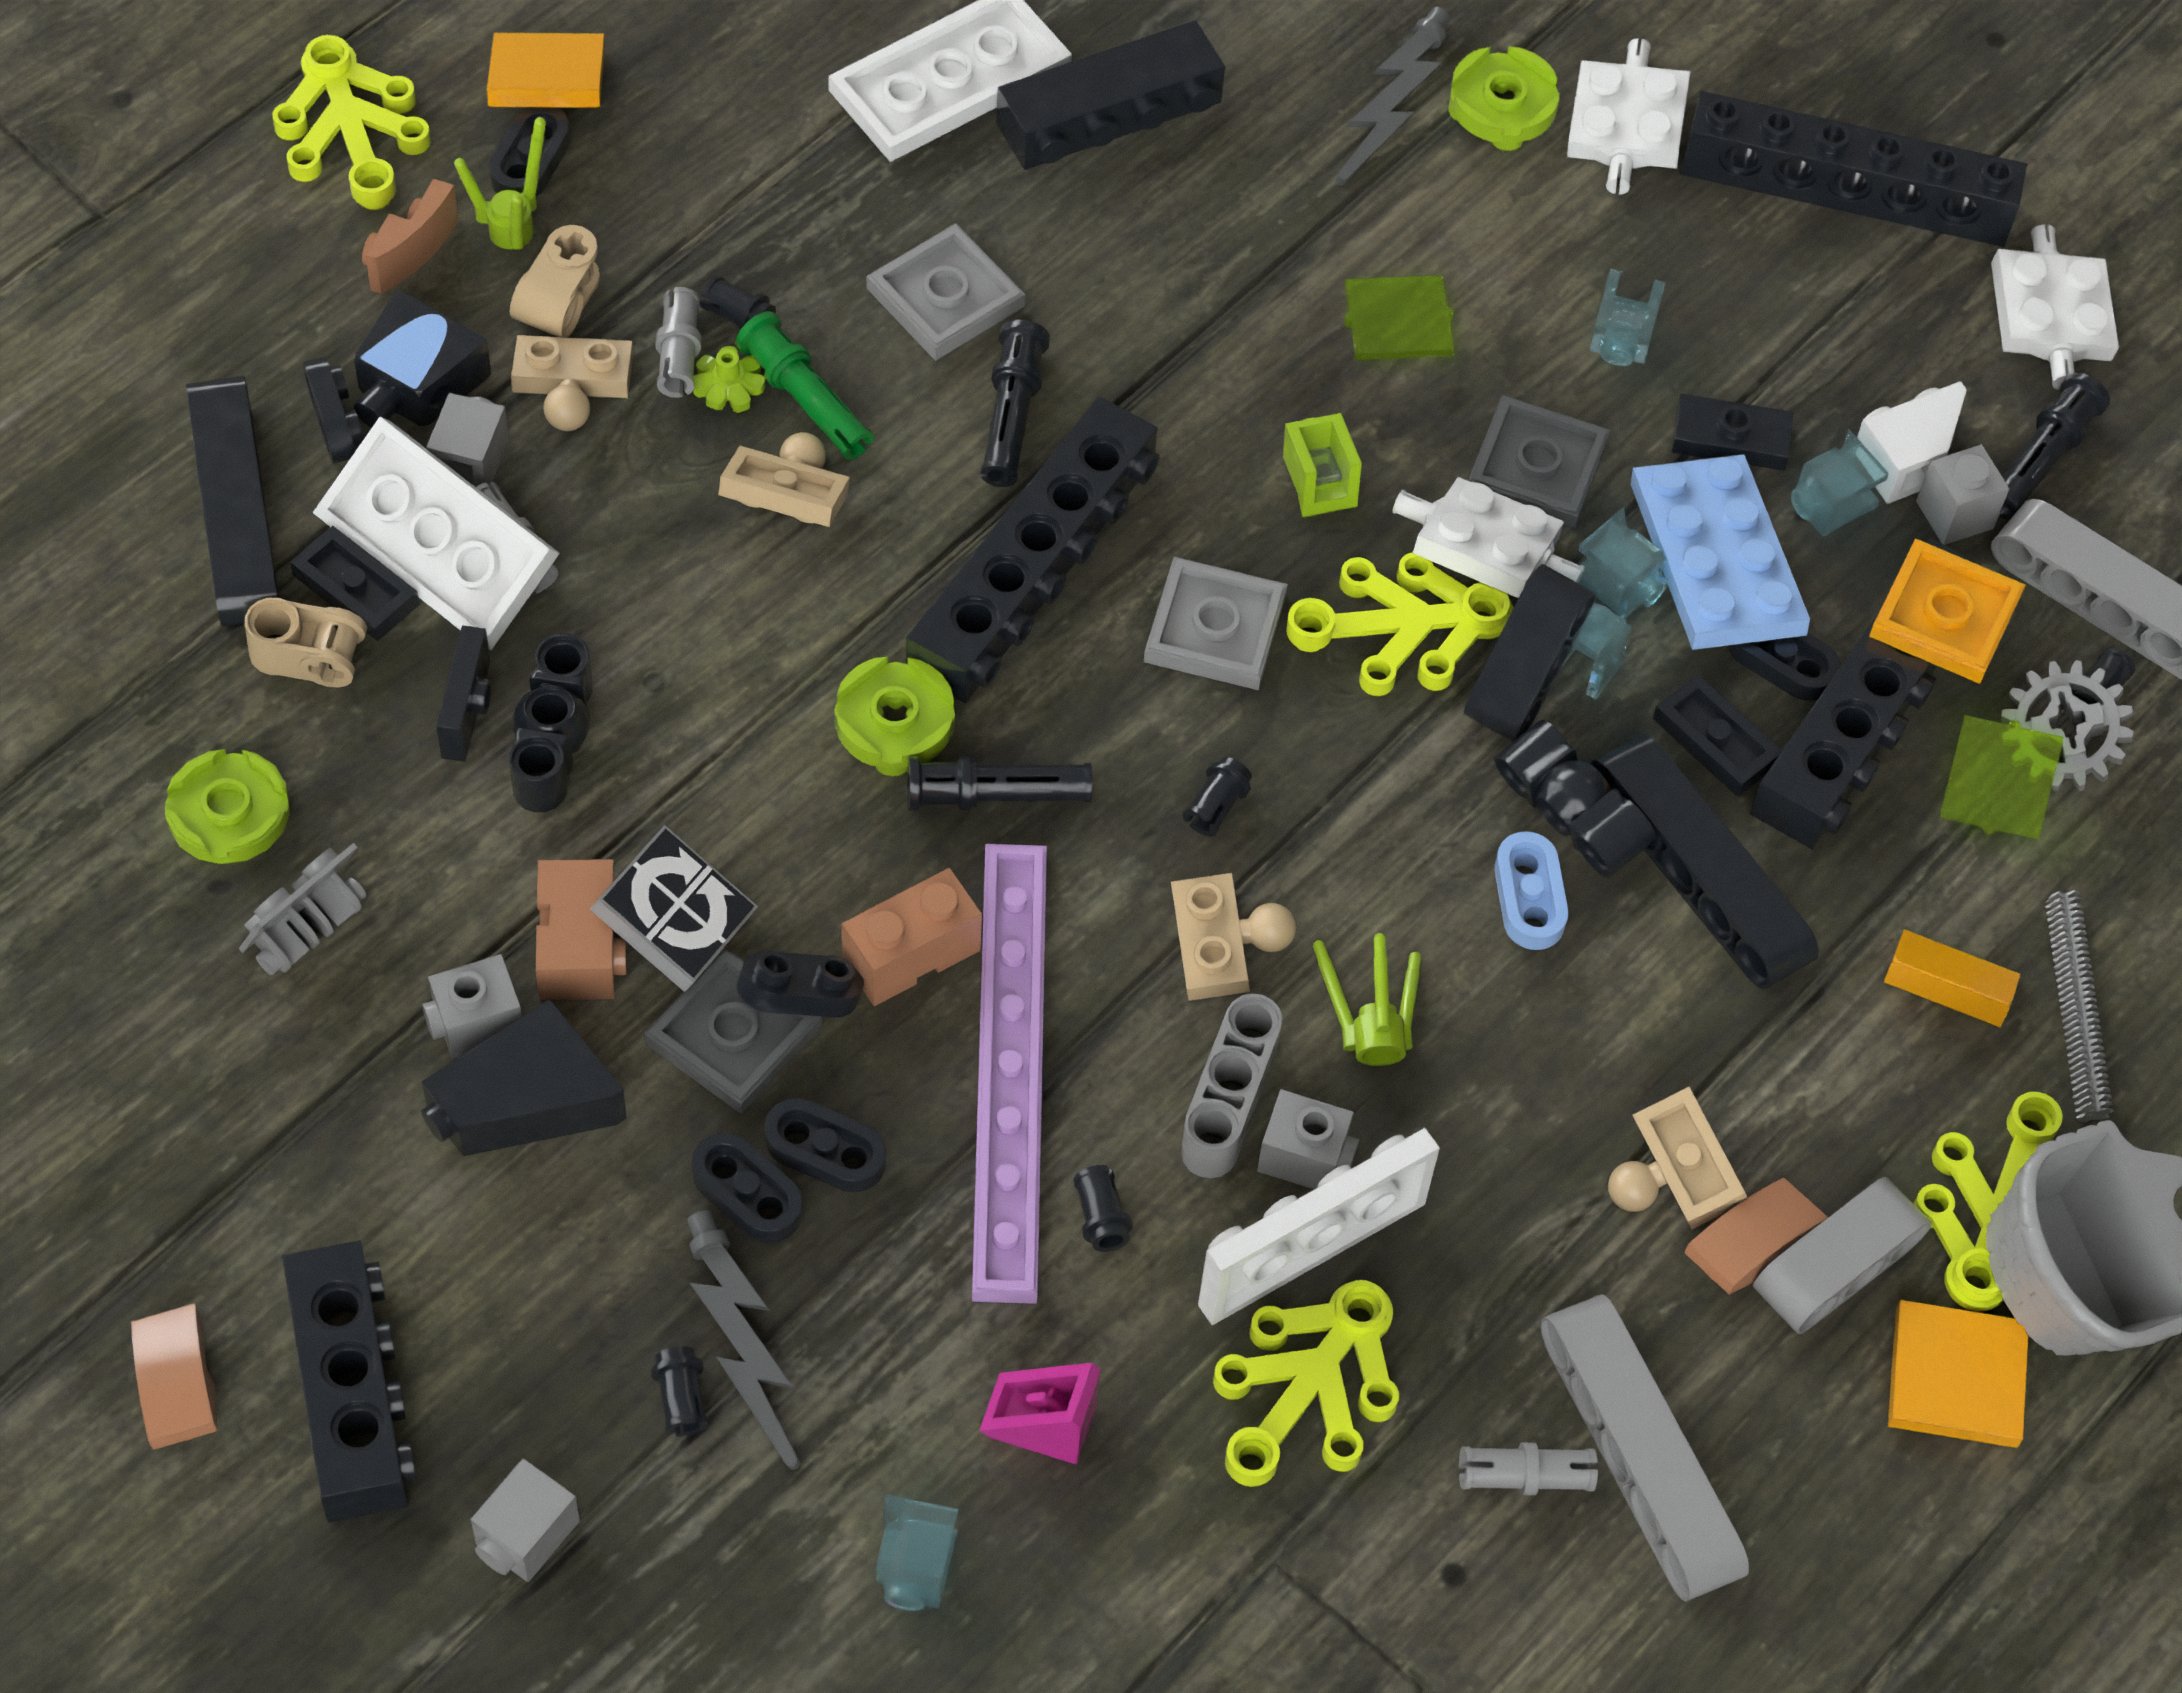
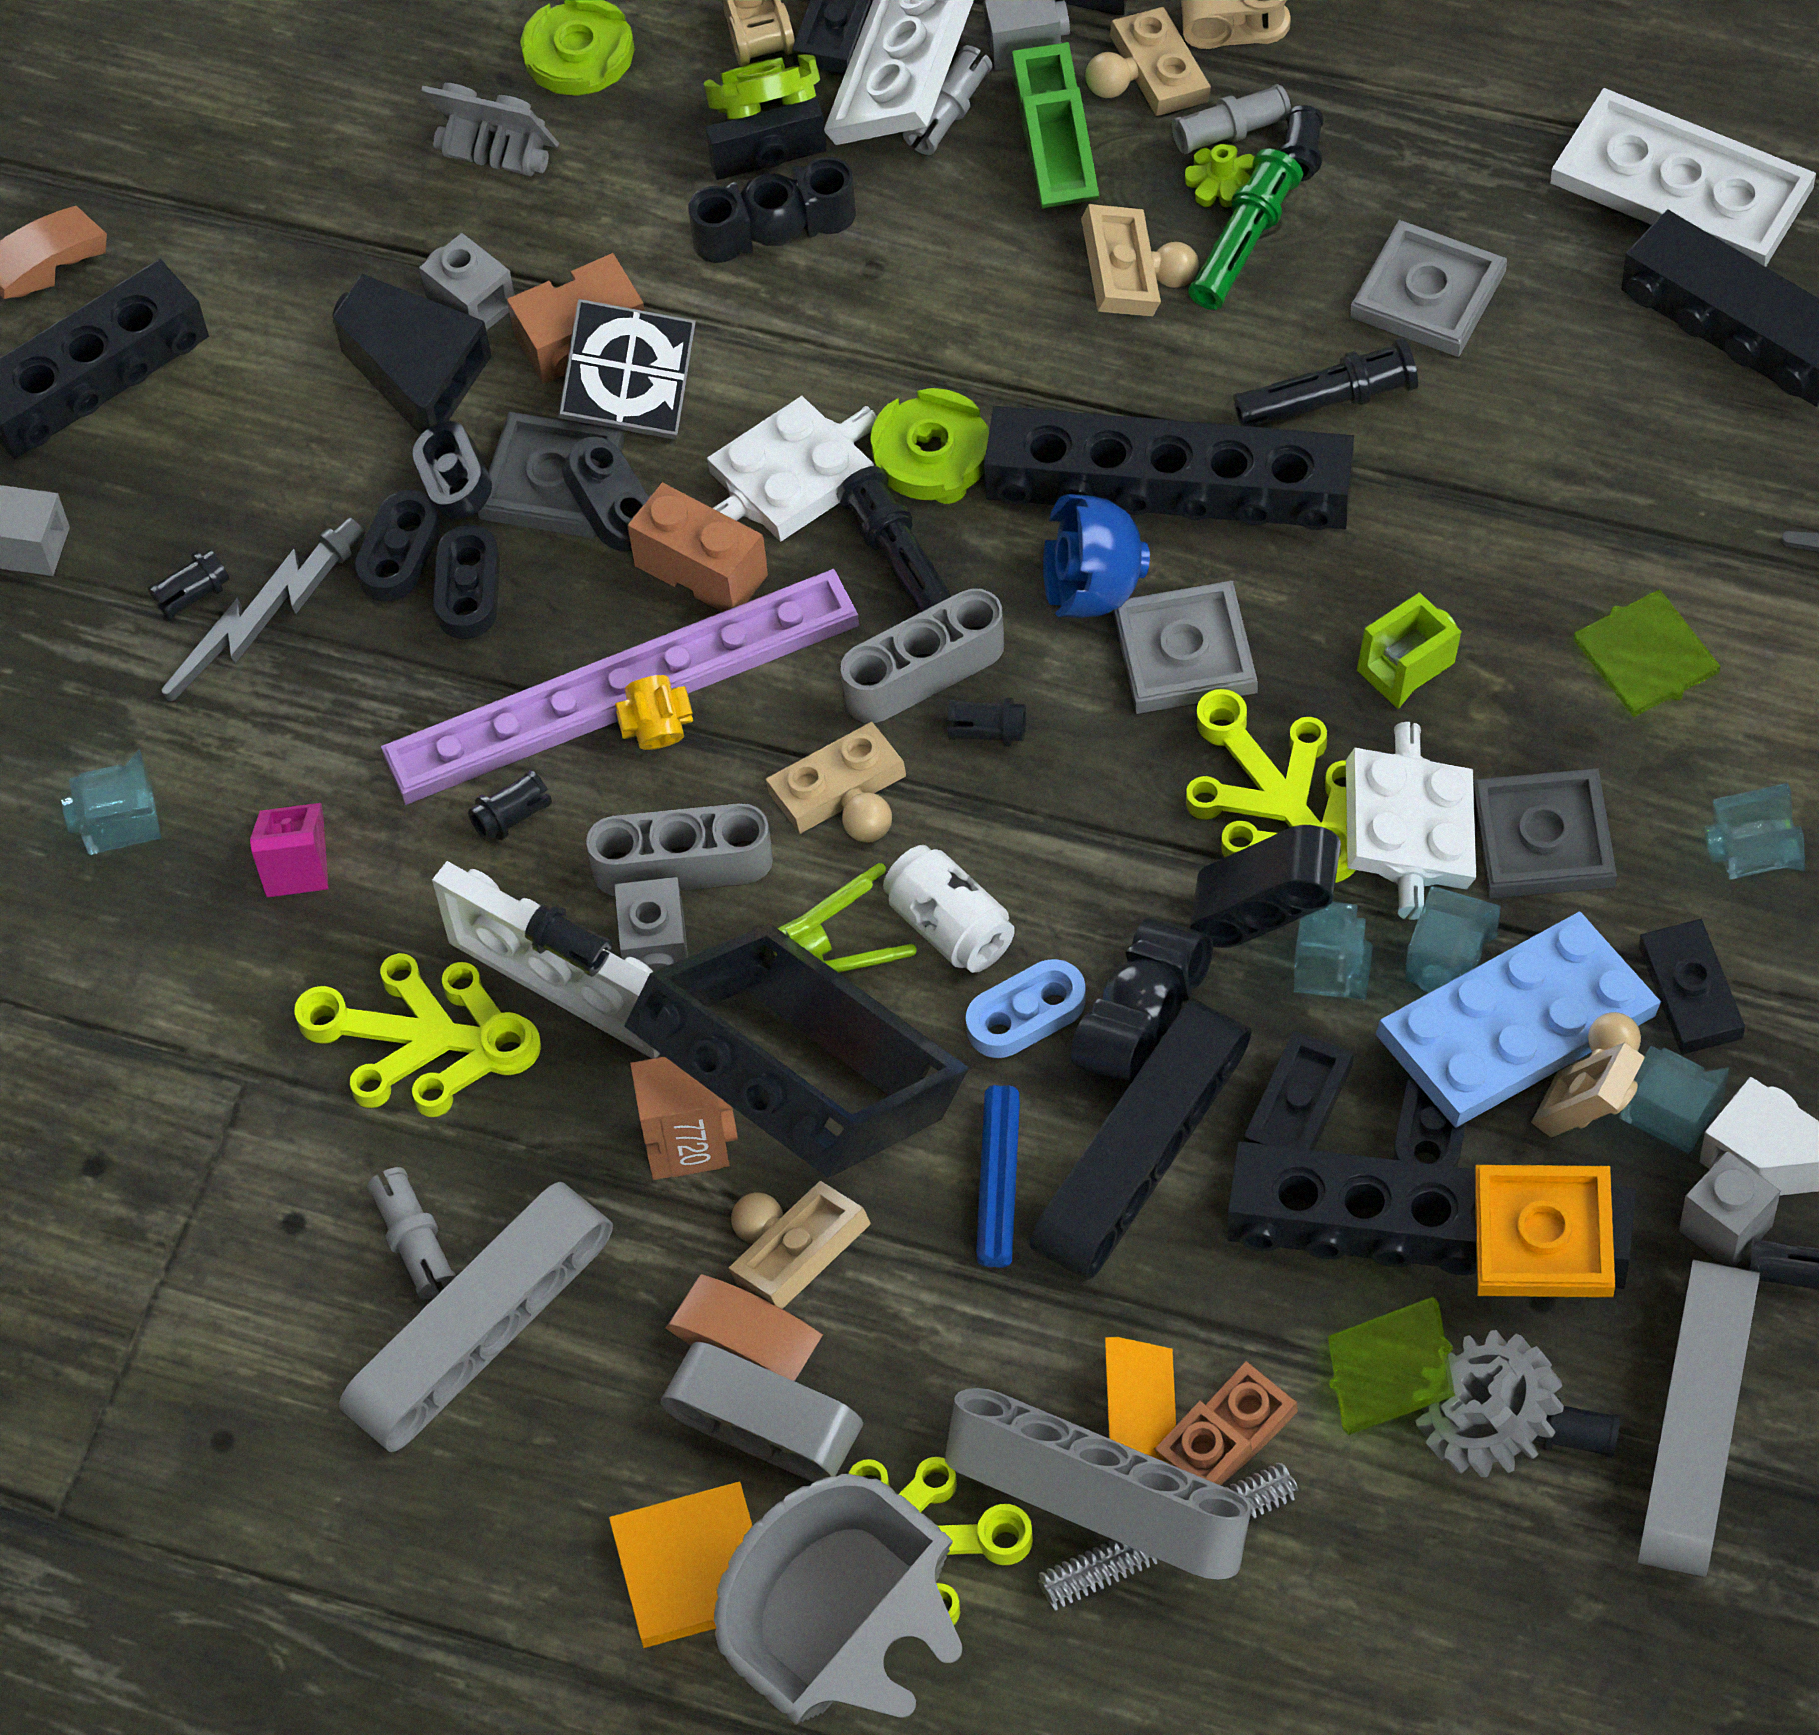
camera: 75 degrees right, 0 degrees up
none -> black plate [412,421,492,519]
none -> black pin [525,904,613,977]
none -> yellow gear [615,675,693,750]
none -> black window [624,923,969,1179]
none -> nougat brick [630,1057,738,1180]
none -> lime plate [703,54,820,119]
none -> white plate [707,396,877,542]
none -> light grey beam [840,589,1004,723]
none -> white piece [883,845,1014,973]
none -> light grey beam [945,1388,1251,1579]
none -> blue axle [976,1085,1020,1268]
none -> bright green slope [1011,42,1099,208]
none -> blue cylinder [1043,494,1150,618]
none -> nougat slope [1155,1361,1298,1485]
none -> tan plate [1531,1012,1645,1137]

